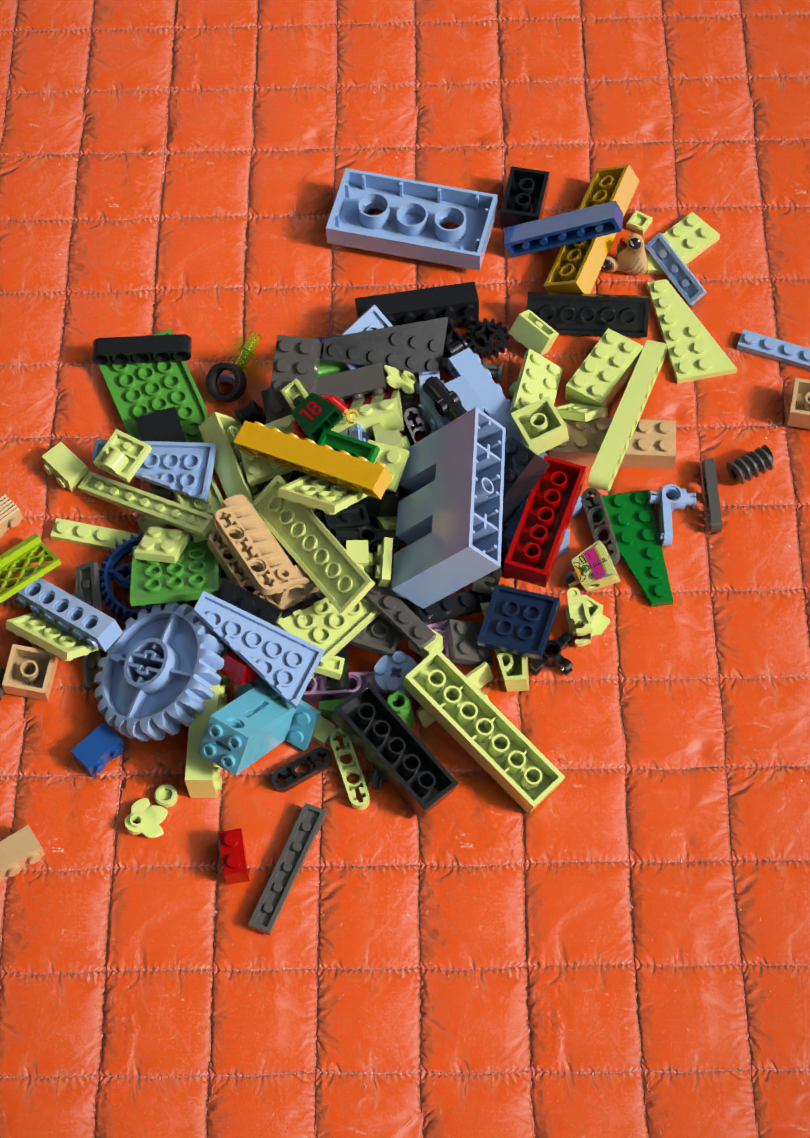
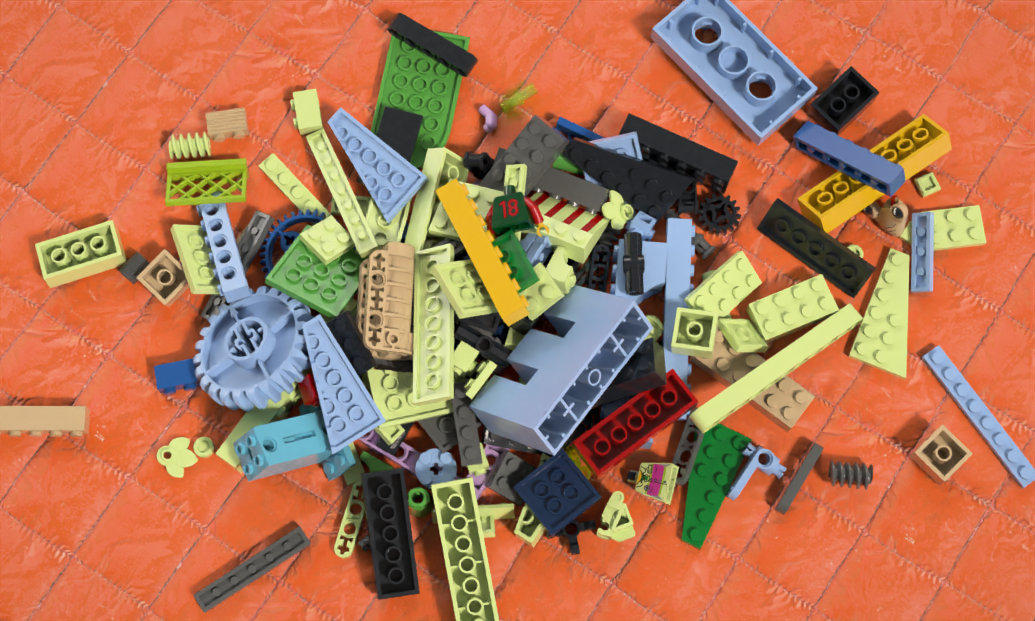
camera: 30 degrees right, 15 degrees up
yellowish green plate [93,429,152,482] -> none
black tyre [206,362,247,402] -> none
red brick [218,828,250,885] -> none
black beam [271,747,331,793] -> none
yellowish green brick [508,309,559,356] -> none

